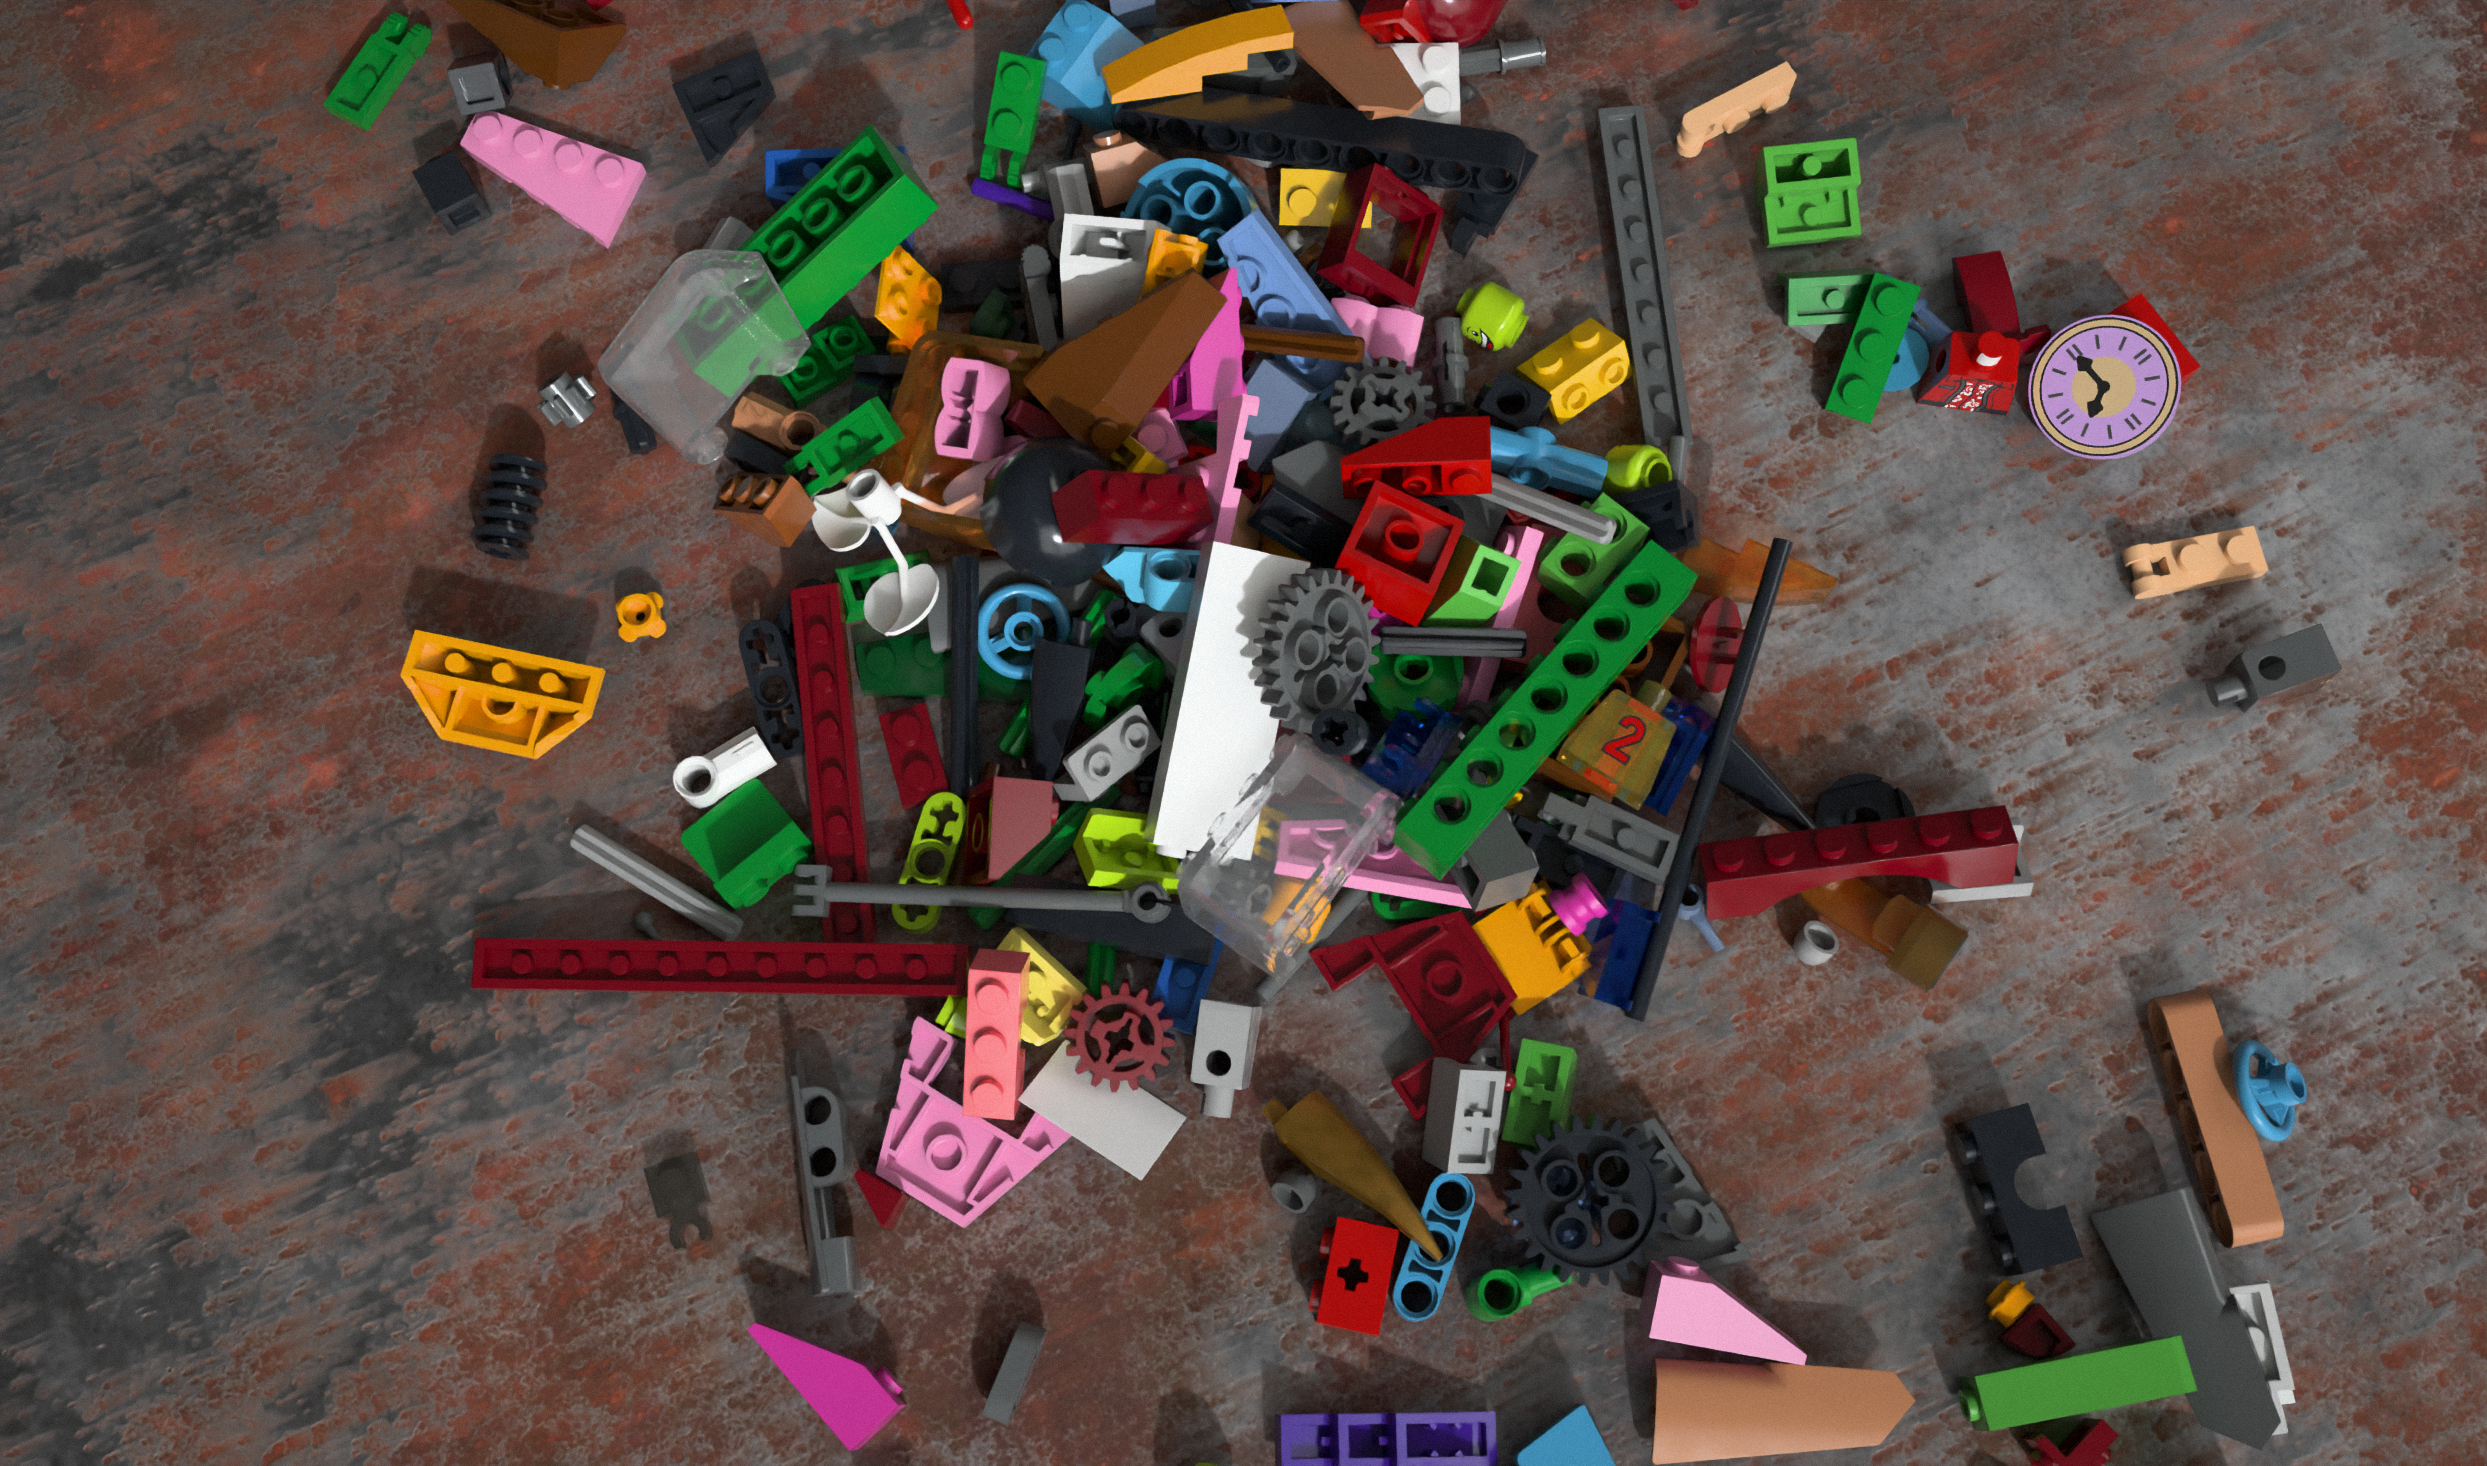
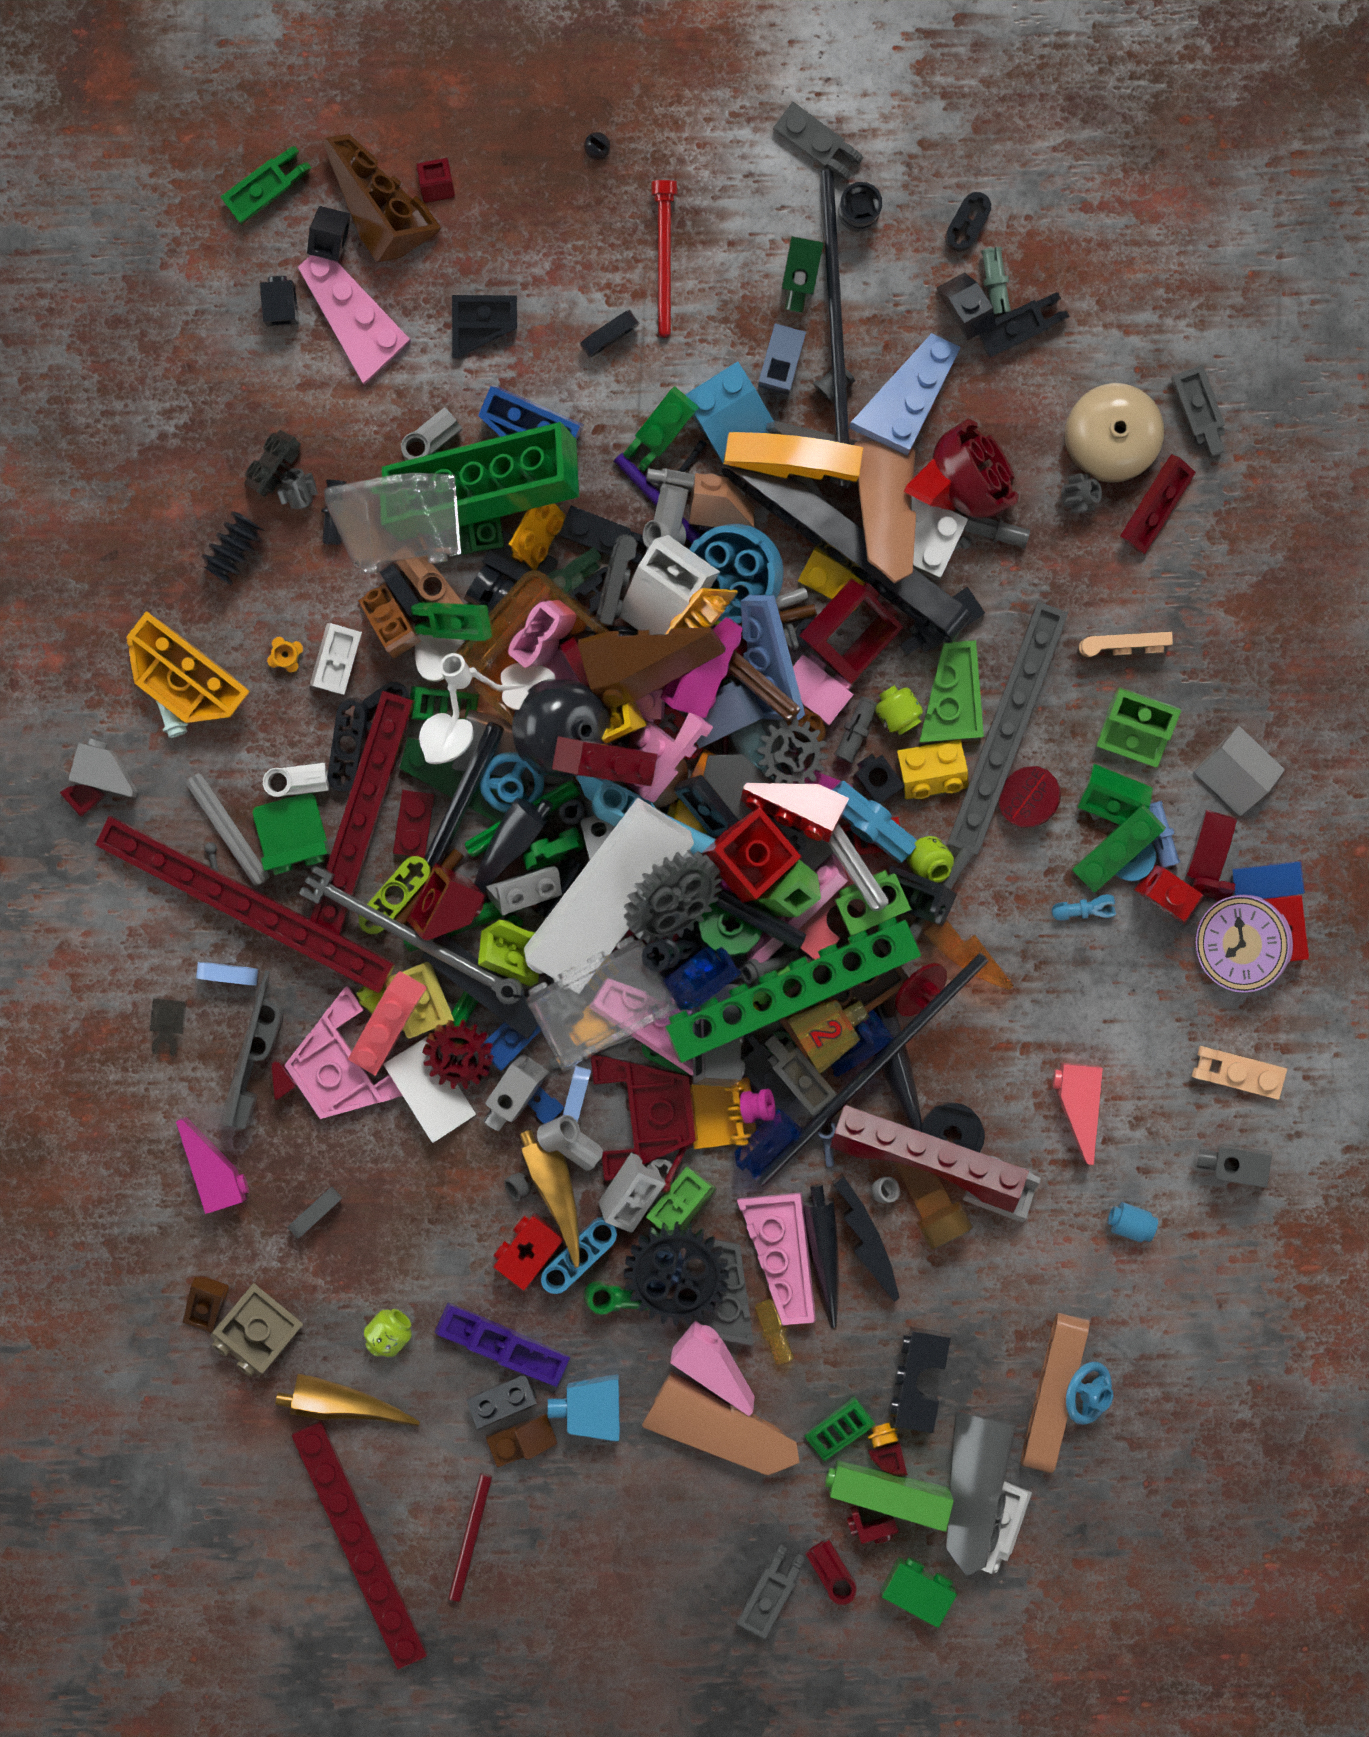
camera: 20 degrees right, 15 degrees up
none -> dark red tile [59,785,106,817]
none -> light grey slope [69,738,138,797]
none -> light aqua pin [156,700,188,738]
none -> light blue beam [196,962,259,985]
none -> pearl dark grey hinge [244,429,301,498]
none -> white hinge [310,623,362,695]
none -> blue piece [528,1087,565,1124]
none -> light grey piece [537,1115,603,1171]
none -> light blue beam [563,1066,591,1123]
none -> black beam [580,310,640,358]
none -> bright pink wing [737,1192,816,1325]
none -> clear yellow axle [755,1299,795,1365]
none -> black piece [803,1184,839,1328]
none -> green slope [804,1396,876,1461]
none -> black slope [832,1174,900,1302]
none -> bright green wing [919,640,984,743]
none -> dark red piece [999,766,1061,828]
none -> dark azure piece [1052,894,1116,921]
none -> coral slope [1053,1062,1103,1165]
none -> dark azure brick [1107,1202,1158,1243]
none -> light grey slope [1193,725,1285,816]
none -> blue slope [1232,861,1305,899]

